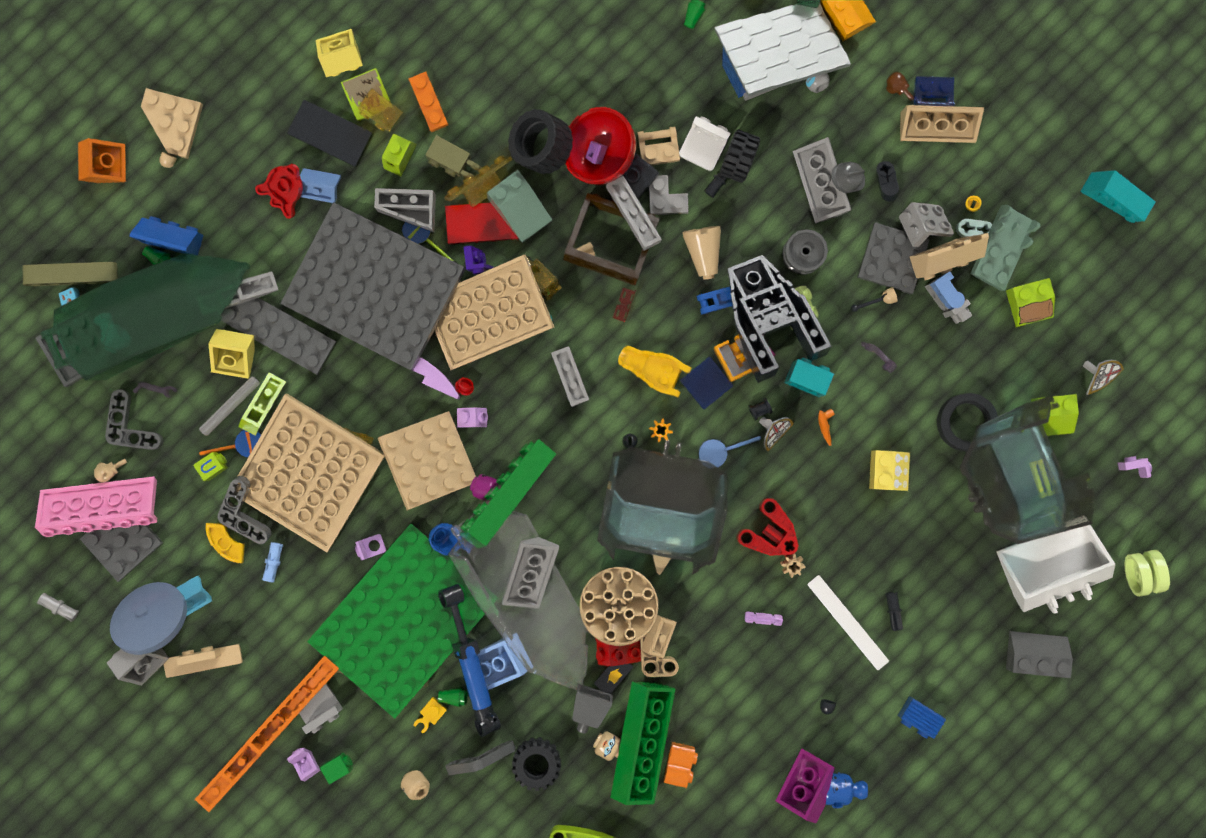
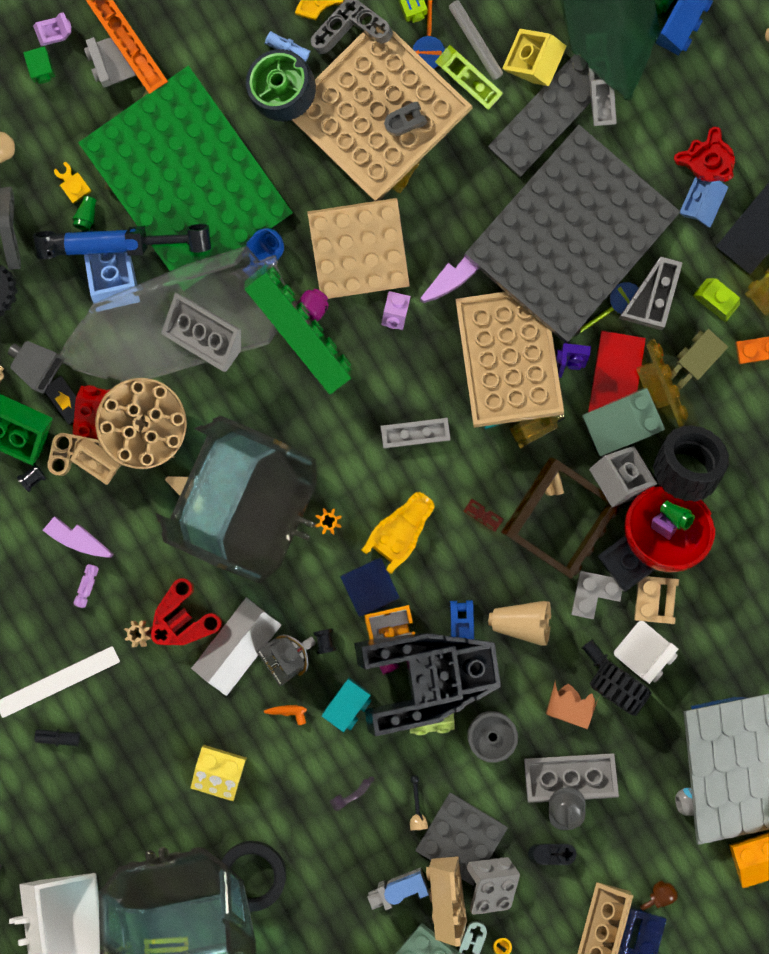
camera: 110 degrees right, 0 degrees up
lavender bracket [355,534,386,560] -> none
red plate [455,378,474,396] -> none
light grey plate [606,176,662,250] -> none
black hinge [622,433,638,449] -> none
medium blue piece [699,436,761,468] -> none
none -> black bush [17,463,47,492]
none -> lavender slope [43,517,114,558]
none -> light grey slope [191,597,282,696]
none -> wheel [246,49,316,122]
none -> dark grey torso [256,637,305,687]
none -> dark grey plate [384,102,427,136]
none -> nougat piece [545,680,600,729]
none -> light grey brick [589,446,657,507]
none -> green cone [660,500,695,530]

